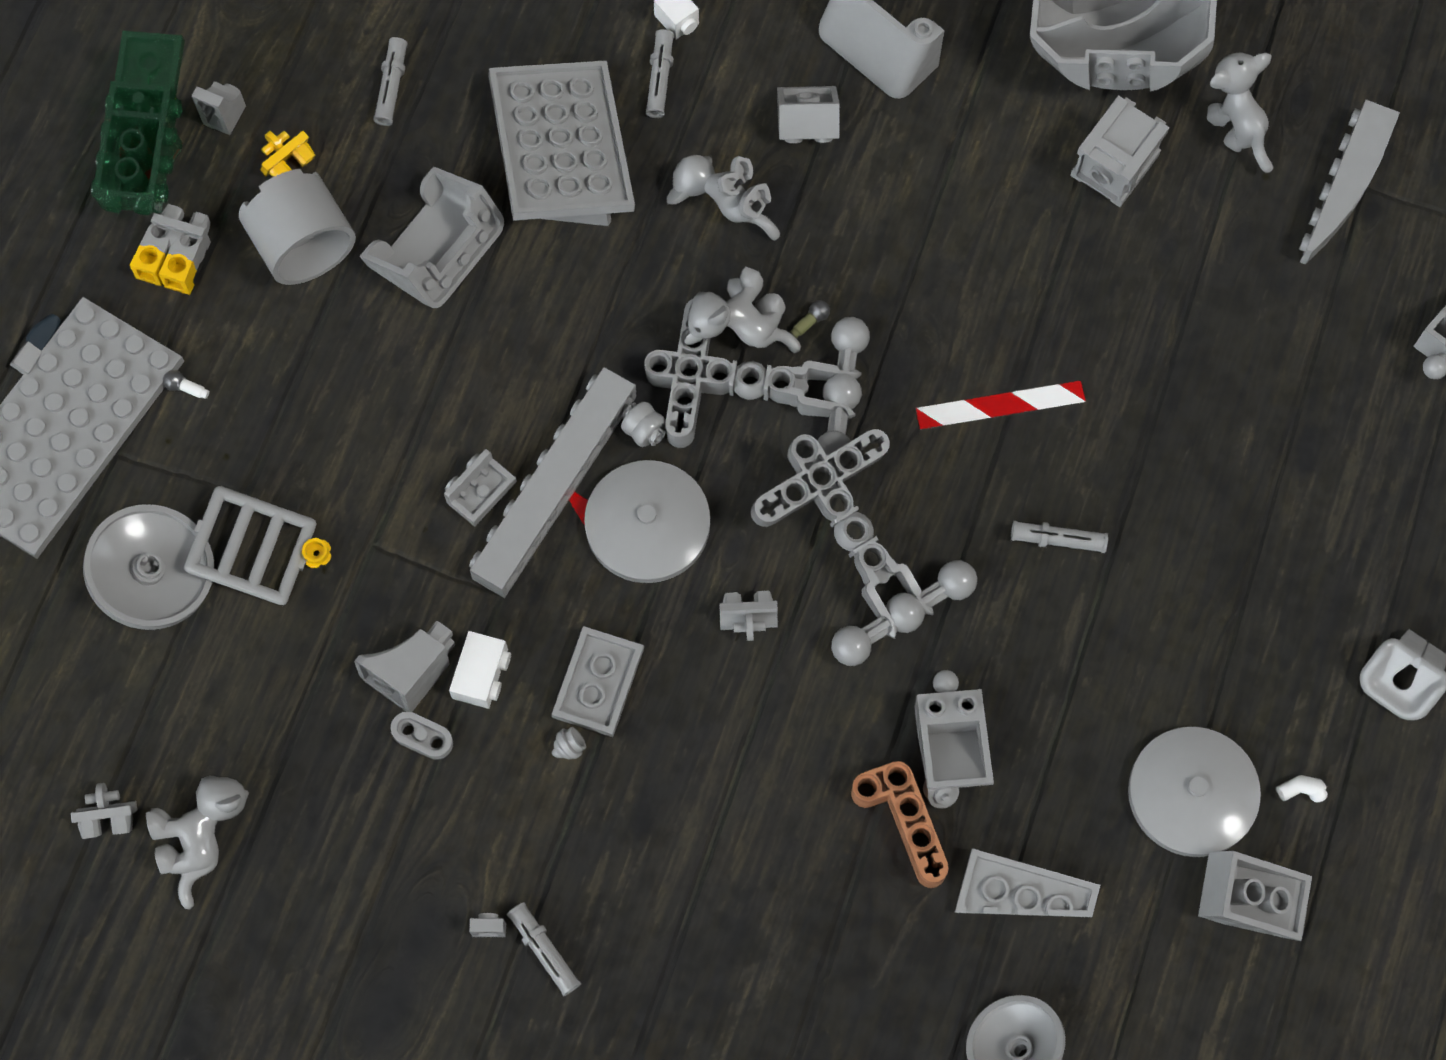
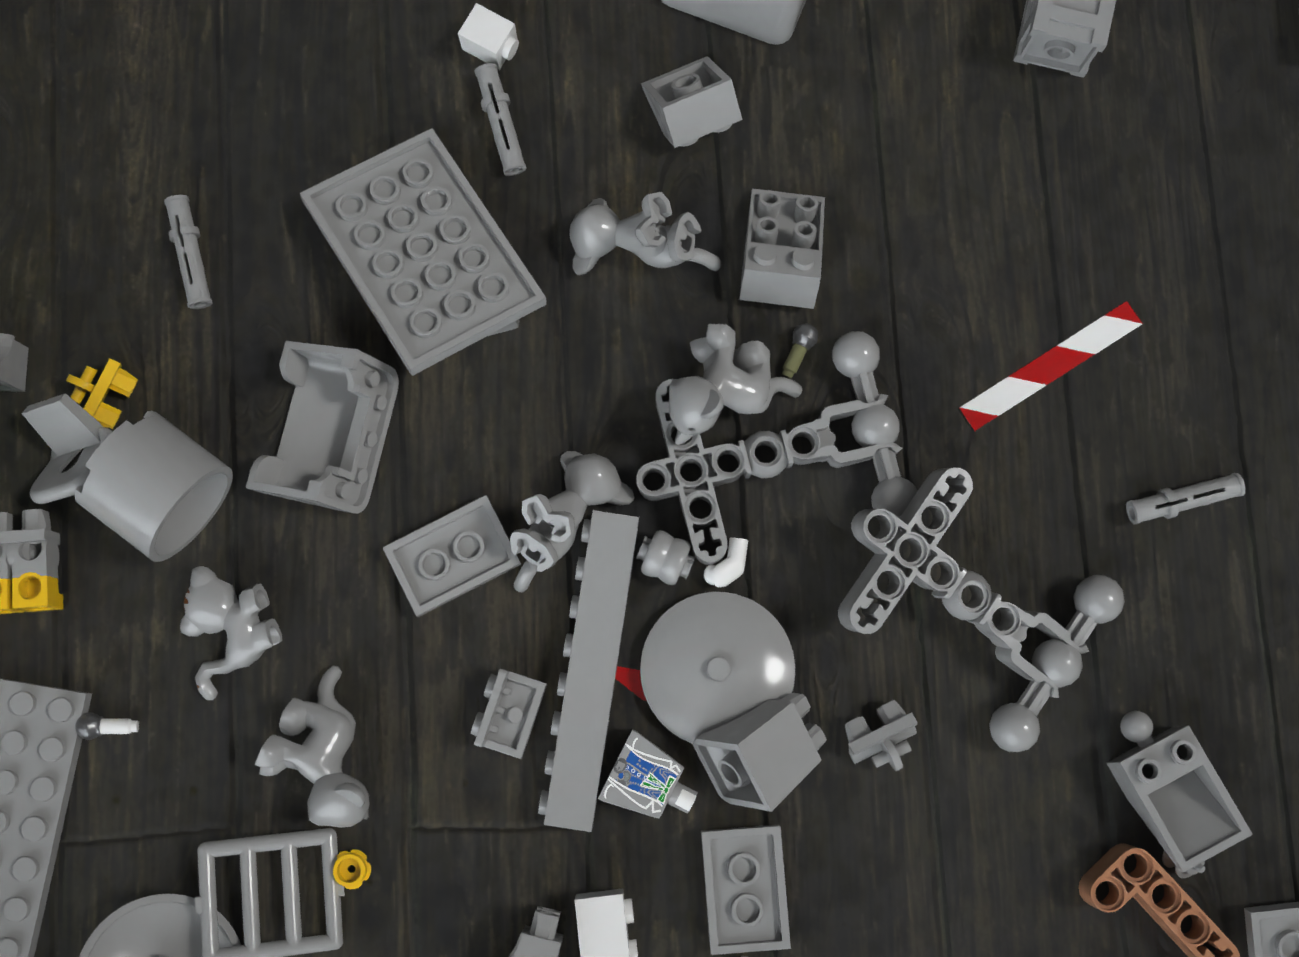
camera: 25 degrees left, 10 degrees up
none -> light grey piece [22,393,113,504]
none -> light grey animal [180,566,282,700]
none -> light grey animal [255,666,370,828]
none -> light grey plate [383,495,521,617]
none -> light grey animal [510,451,635,593]
none -> torso [598,729,698,819]
none -> light grey hips [693,693,827,812]
none -> white arm [704,537,748,587]
none -> light grey slope [739,189,825,309]

